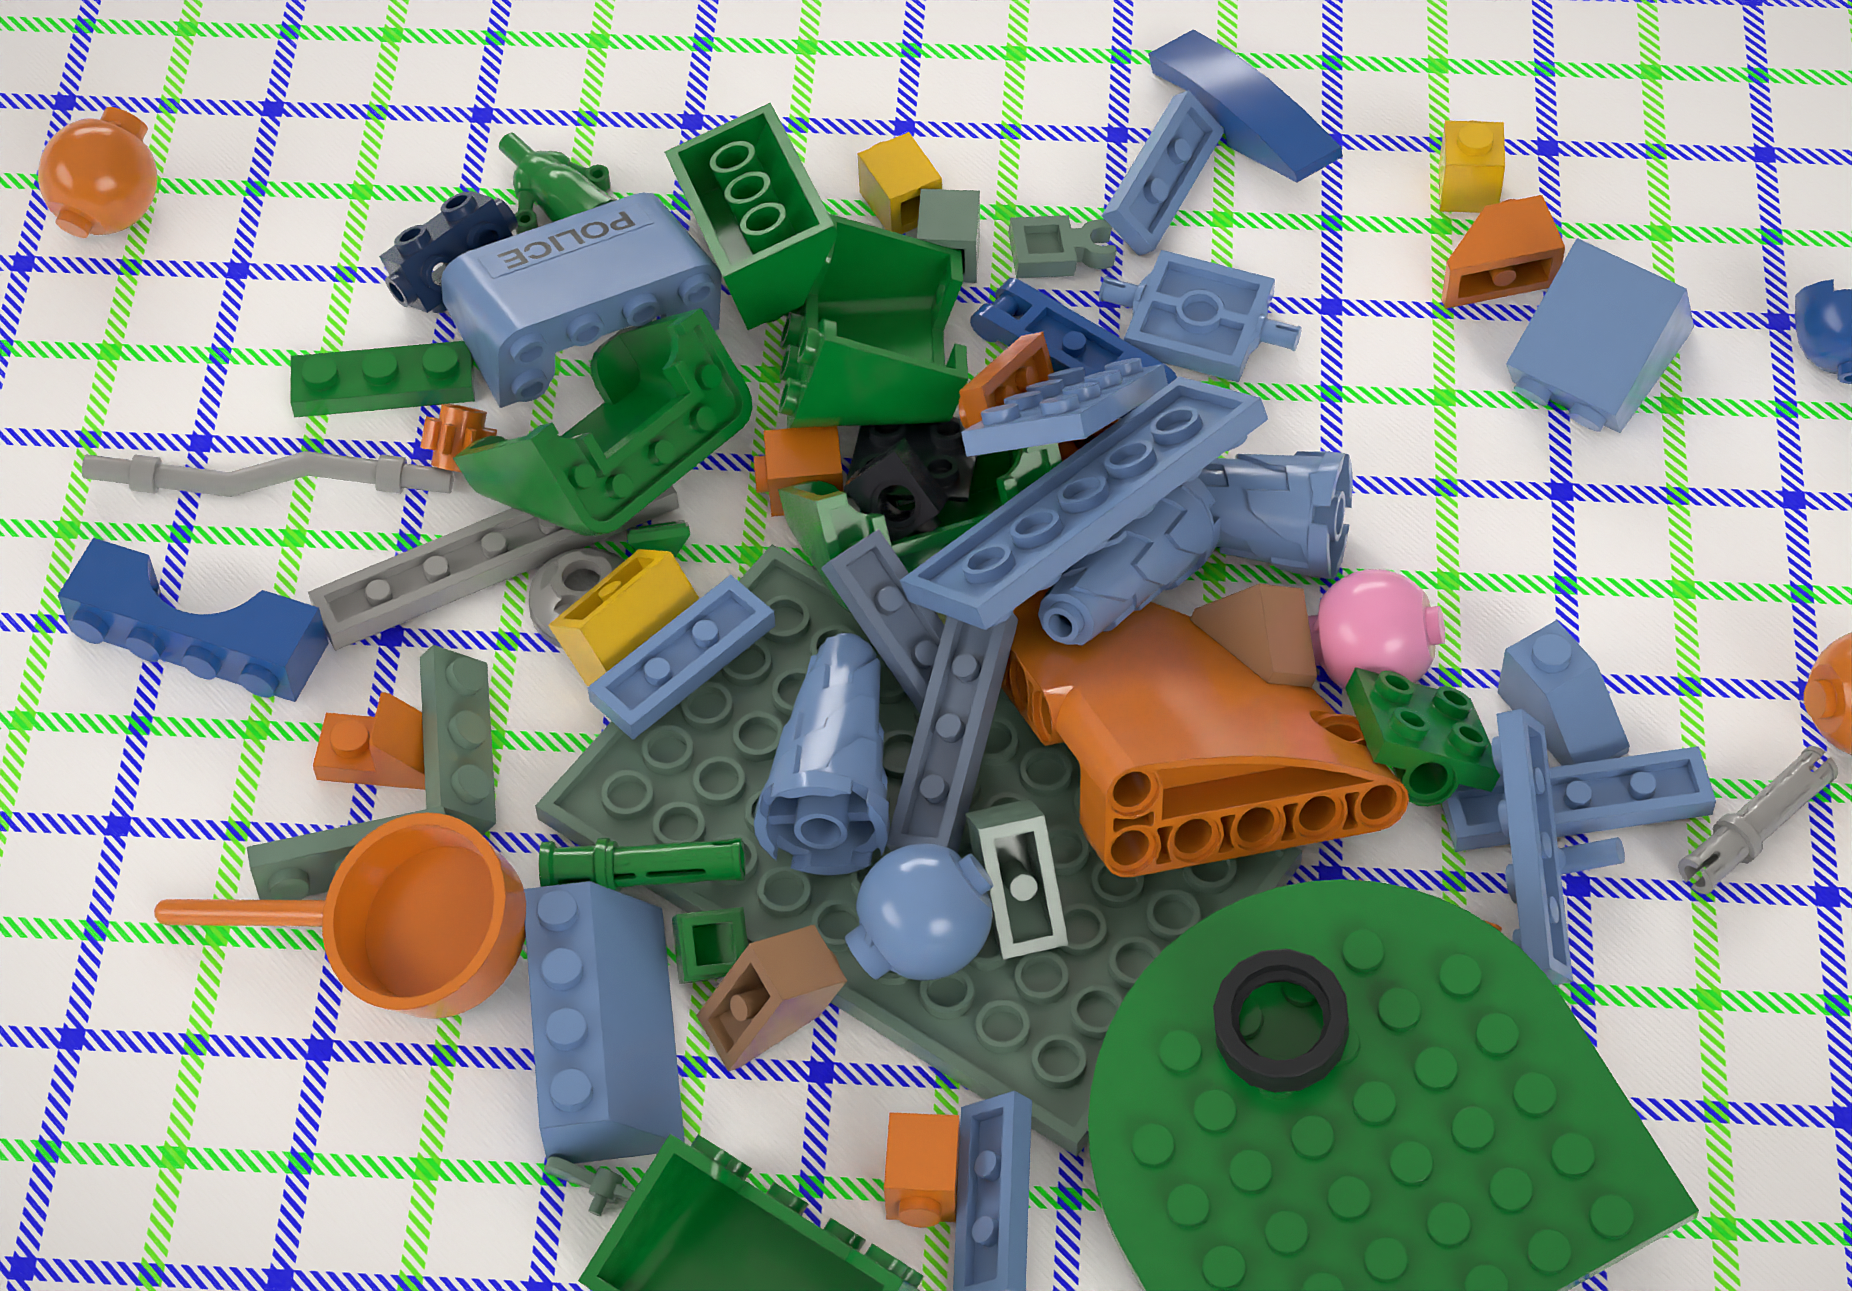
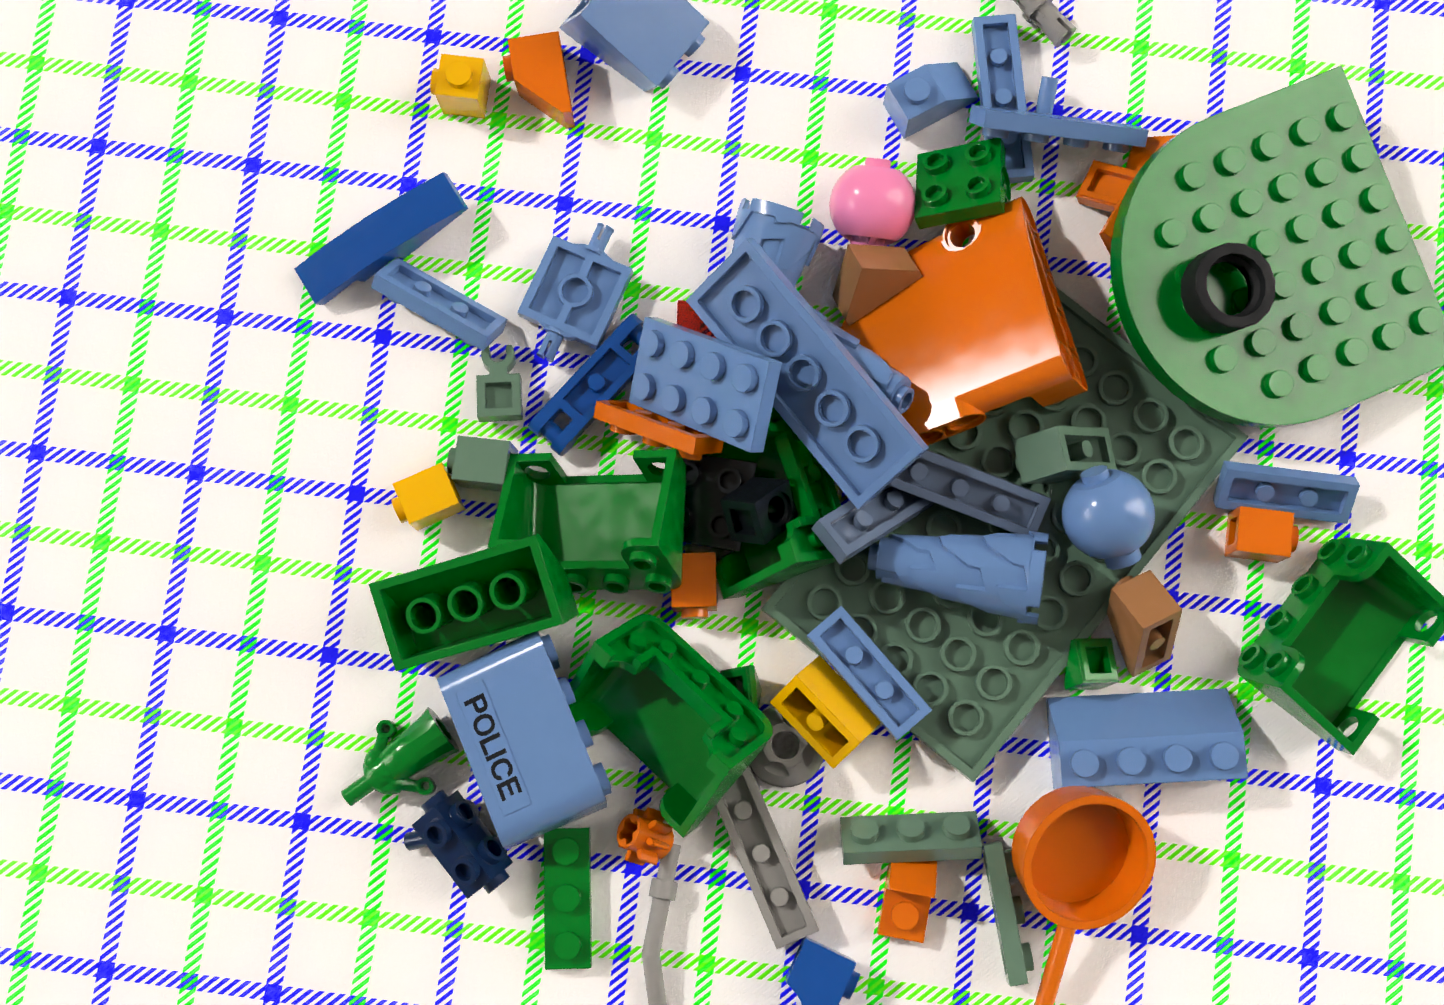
camera: 85 degrees left, 25 degrees up
green pin [538,838,746,892] -> none
sand green piece [544,1157,634,1216] -> none

